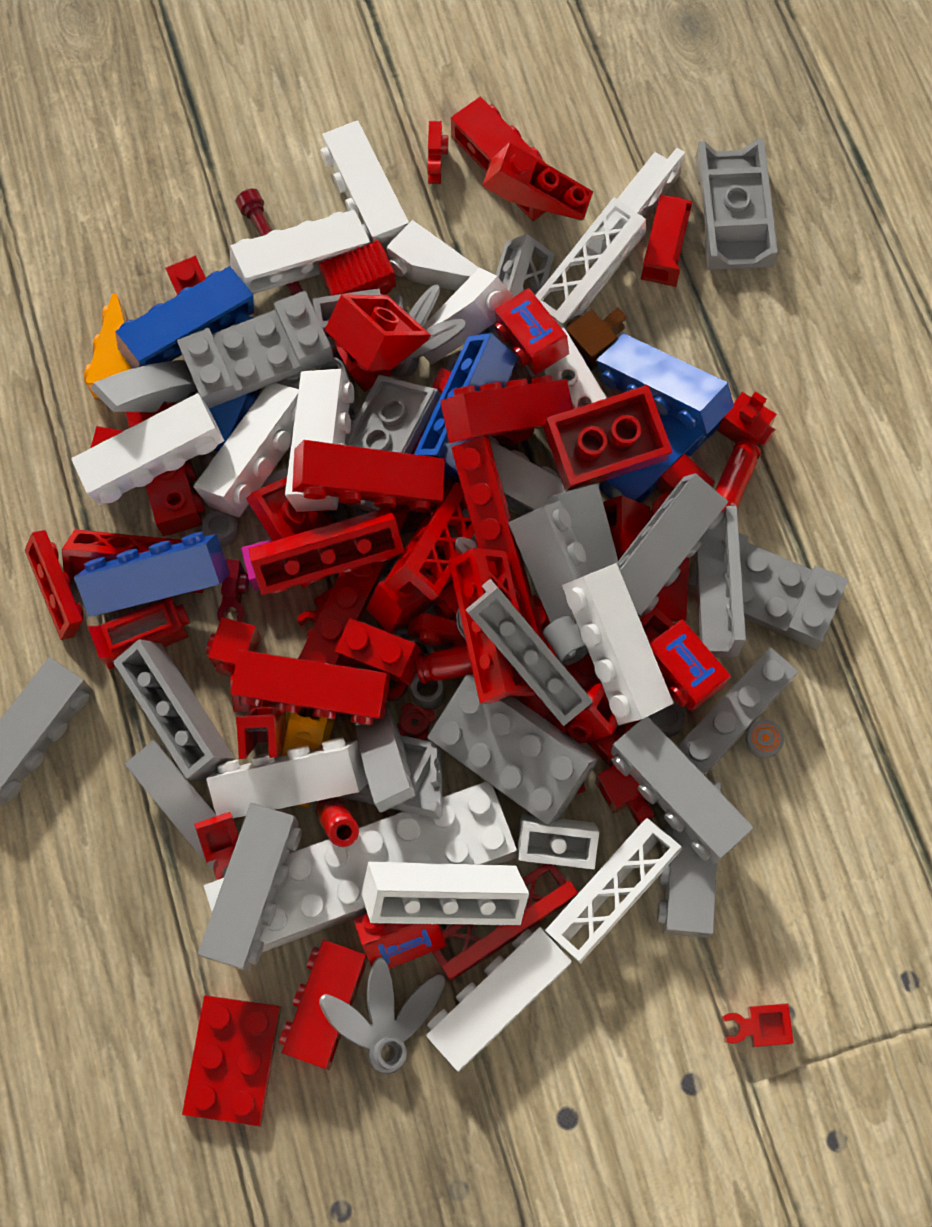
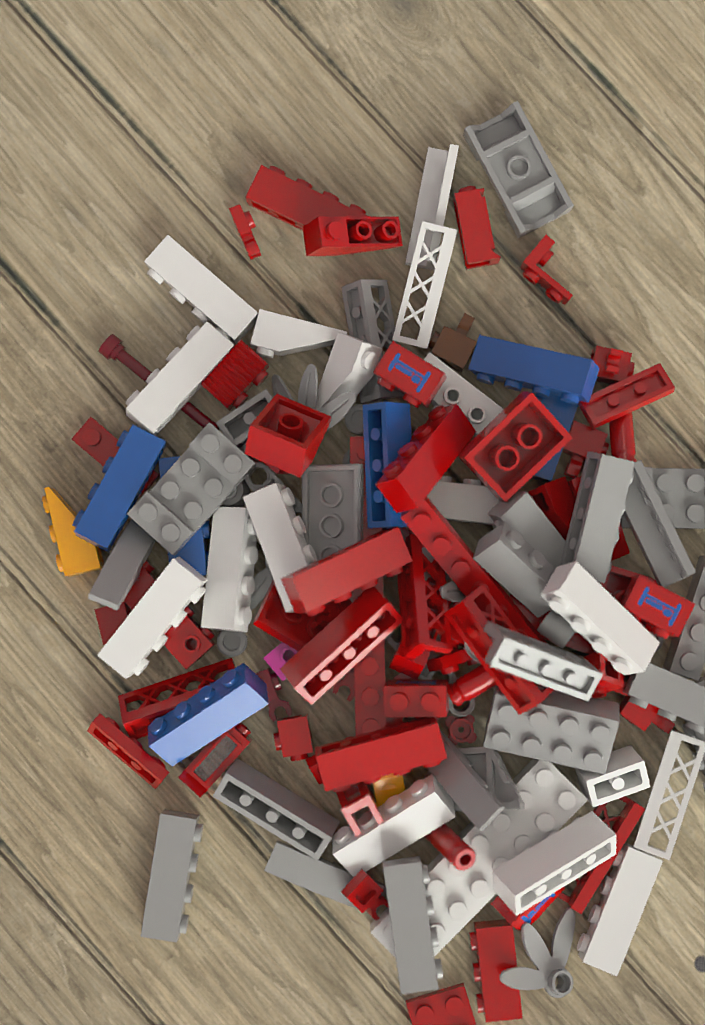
camera: 25 degrees left, 15 degrees up
none -> red bracket [520,235,573,305]
none -> red plate [578,363,675,430]

